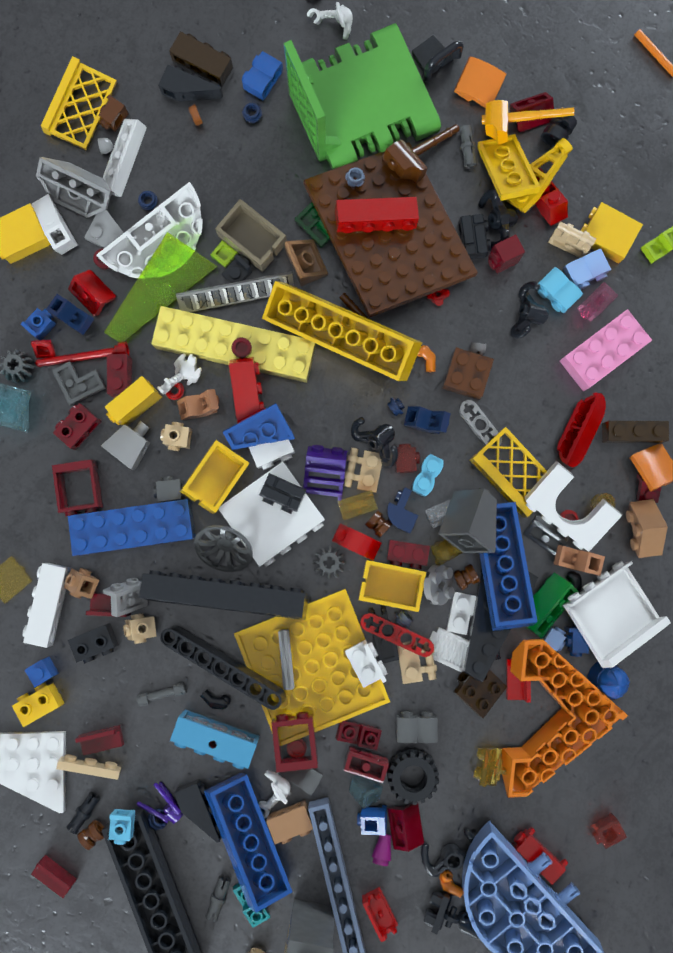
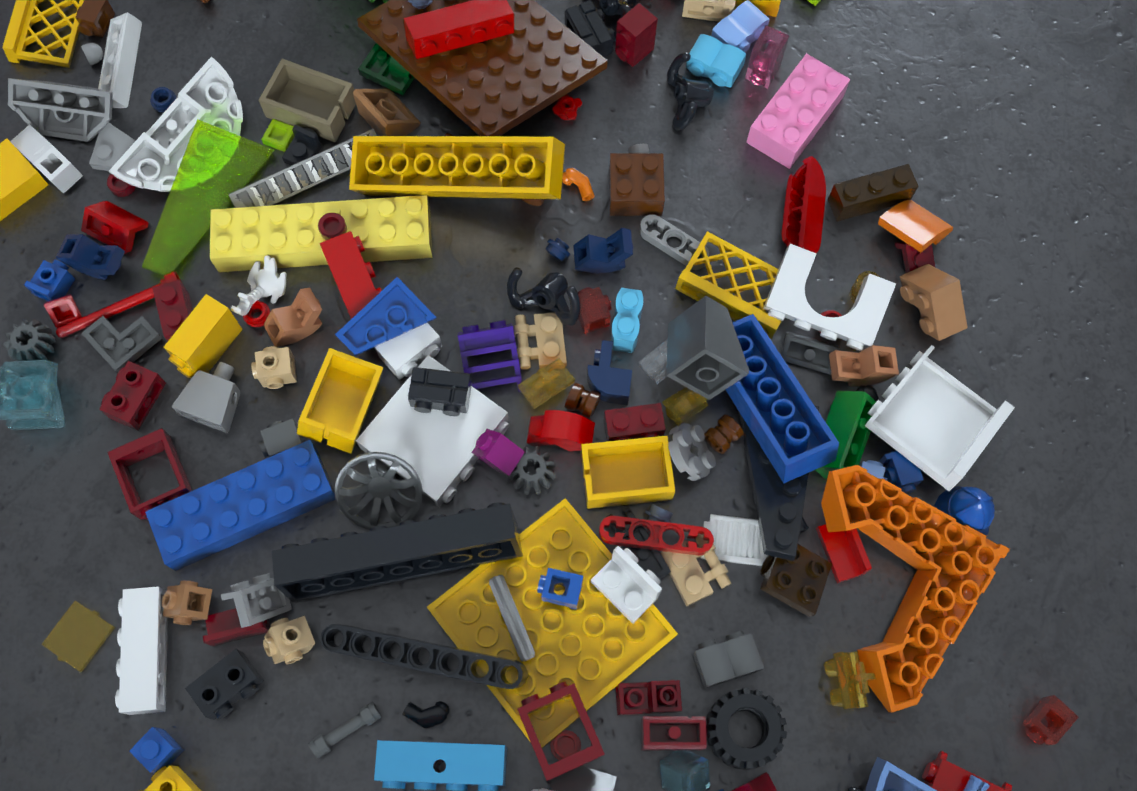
camera: 20 degrees left, 15 degrees down
white plate [446,592,476,635] -> none
none -> magenta brick [471,429,525,476]
none -> blue brick [537,568,583,610]

